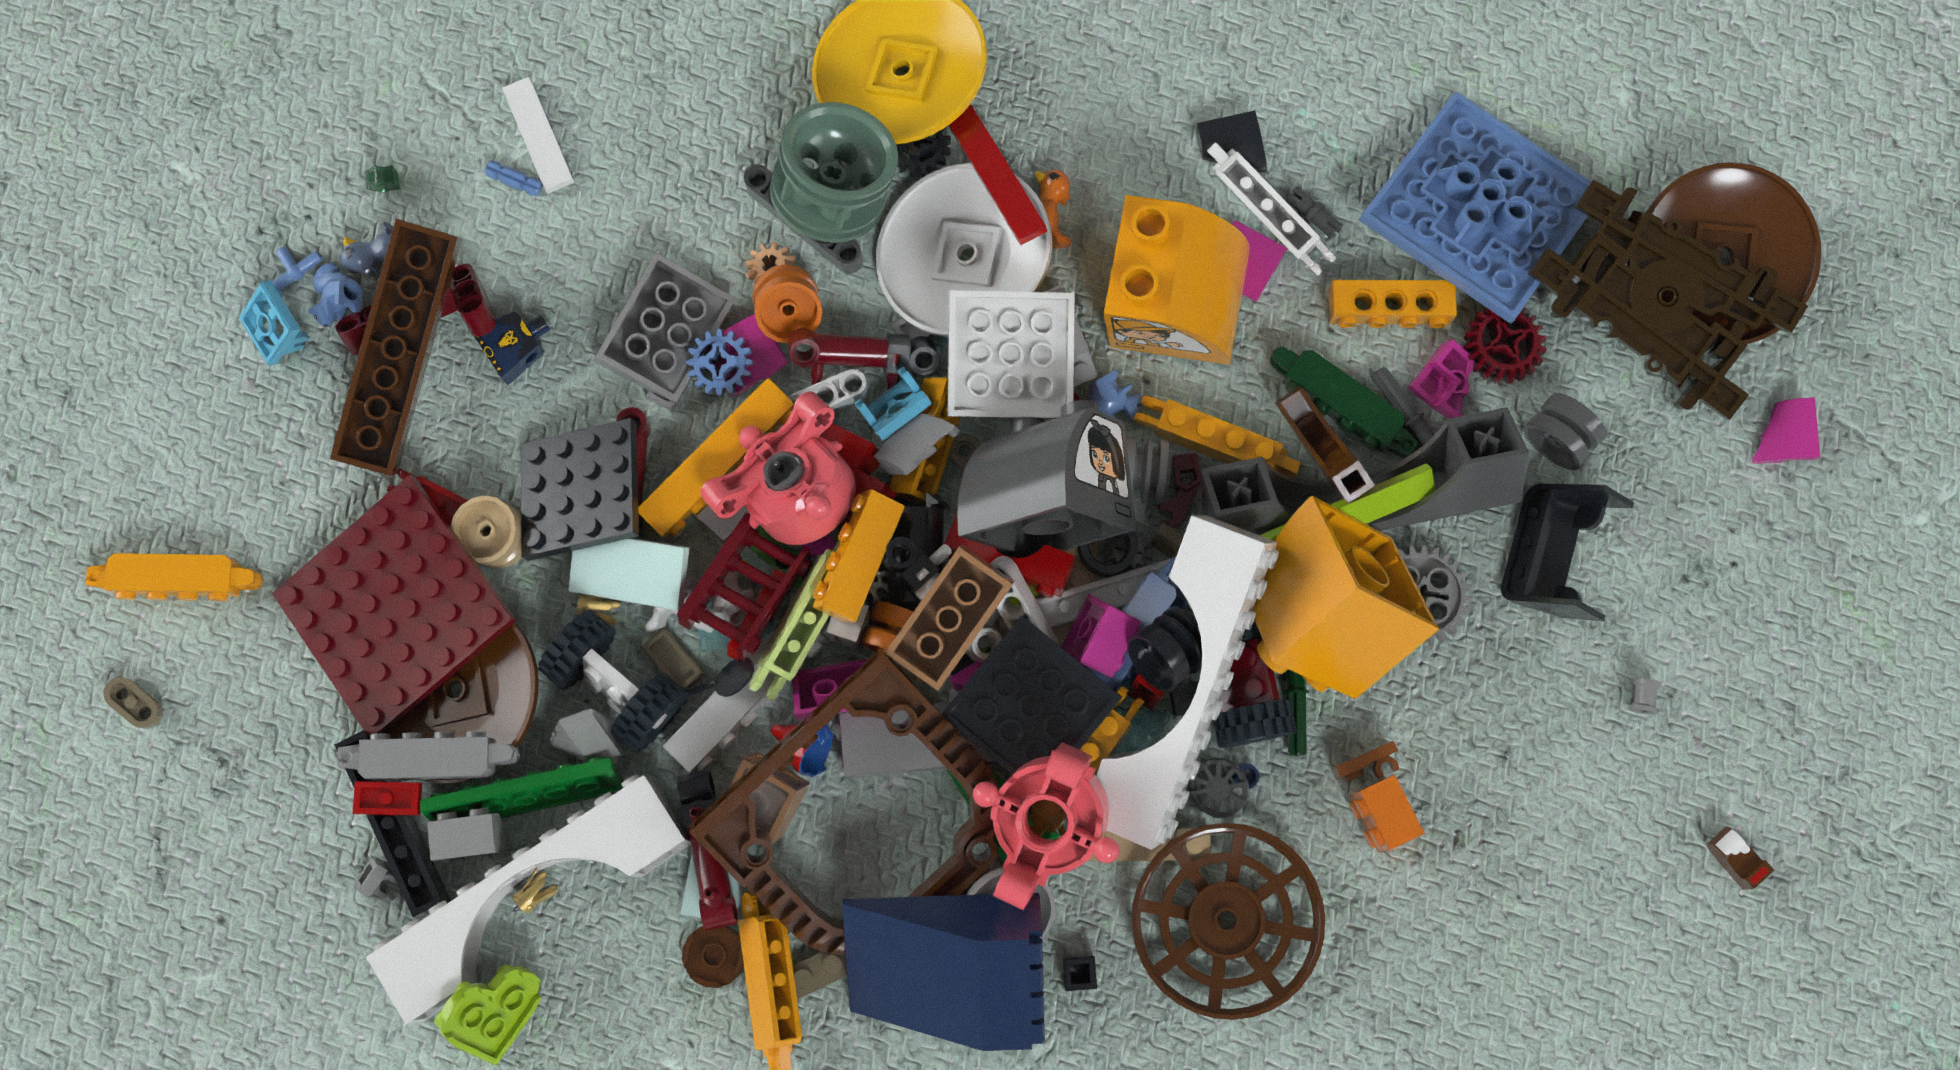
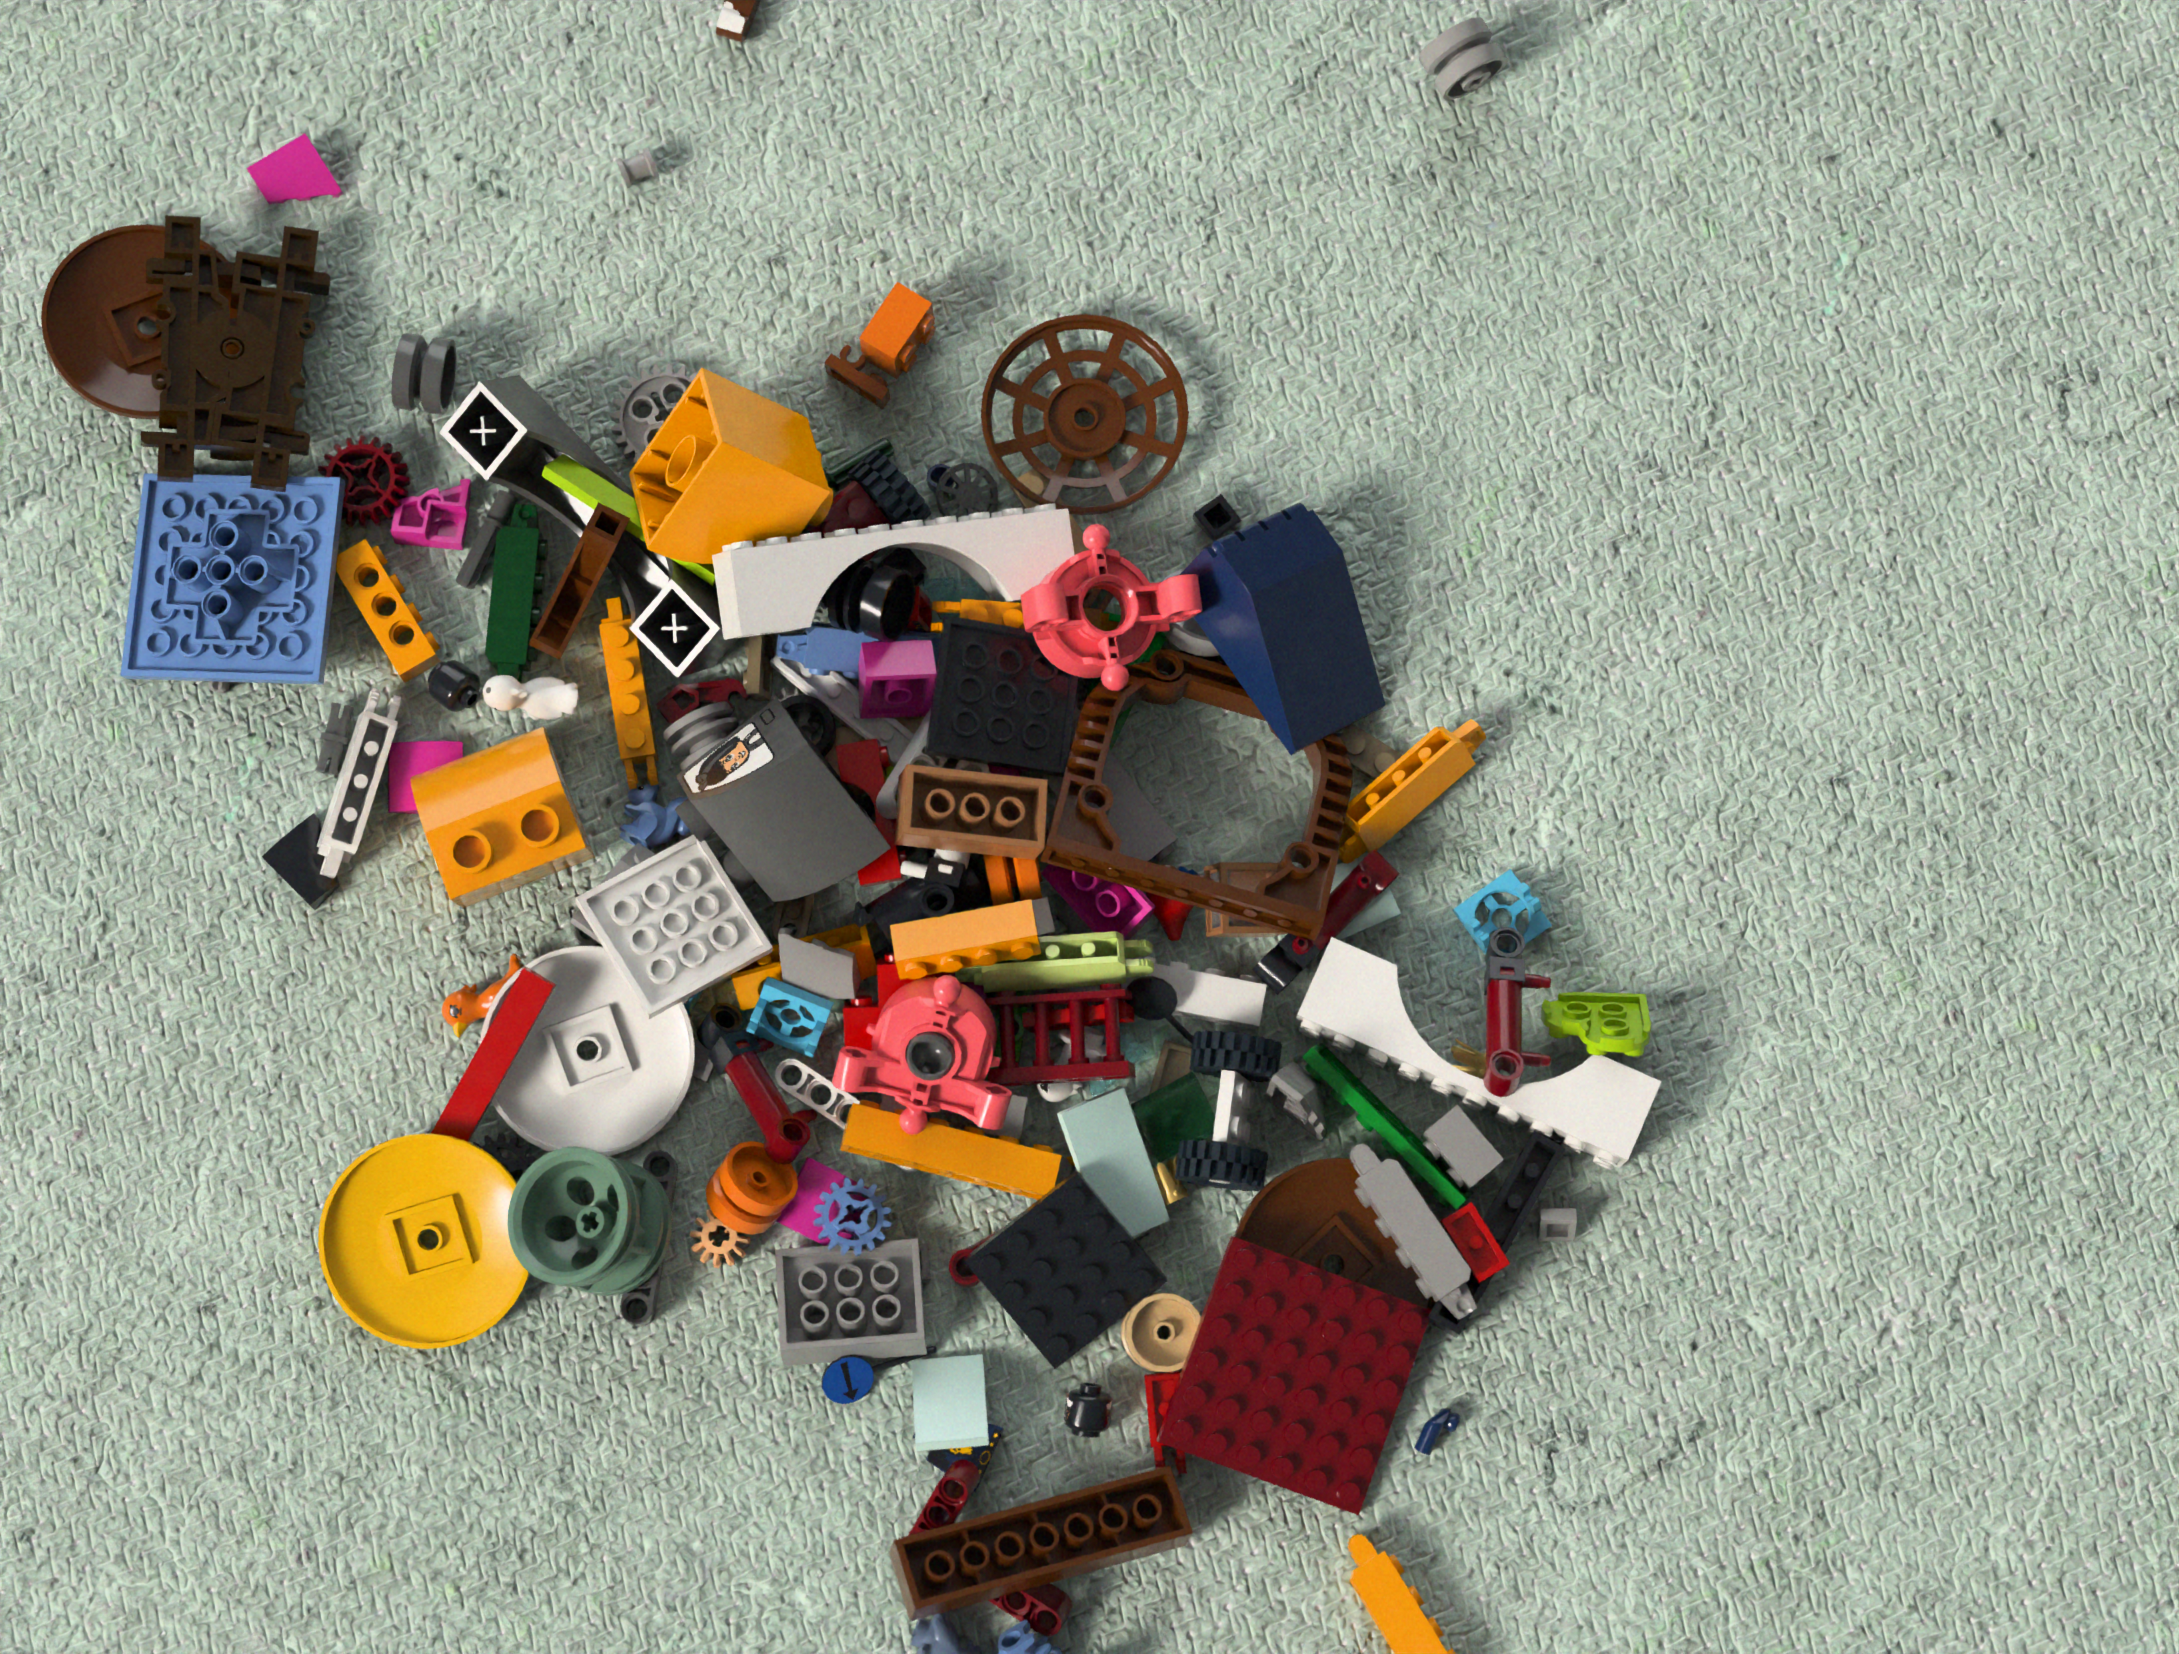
camera: 125 degrees left, 0 degrees up
dark tan plate [103,677,163,729] -> none
medium blue axle [485,160,543,197] -> none
white tile [502,77,575,194] -> none
reddish brown tile [682,926,744,988] -> none
black windscreen [1501,483,1634,622] -> none
none -> black head [428,660,480,712]
none -> white animal [483,675,580,721]
none -> blue piece [821,1346,937,1404]
none -> light aqua tile [911,1354,989,1451]
none -> black head [1064,1382,1113,1438]
none -> clear green tile [1130,1071,1215,1163]
none -> dark blue arm [1414,1408,1461,1455]
none -> medium azure piece [1453,869,1552,955]
none -> dark red piece [1483,927,1551,1097]

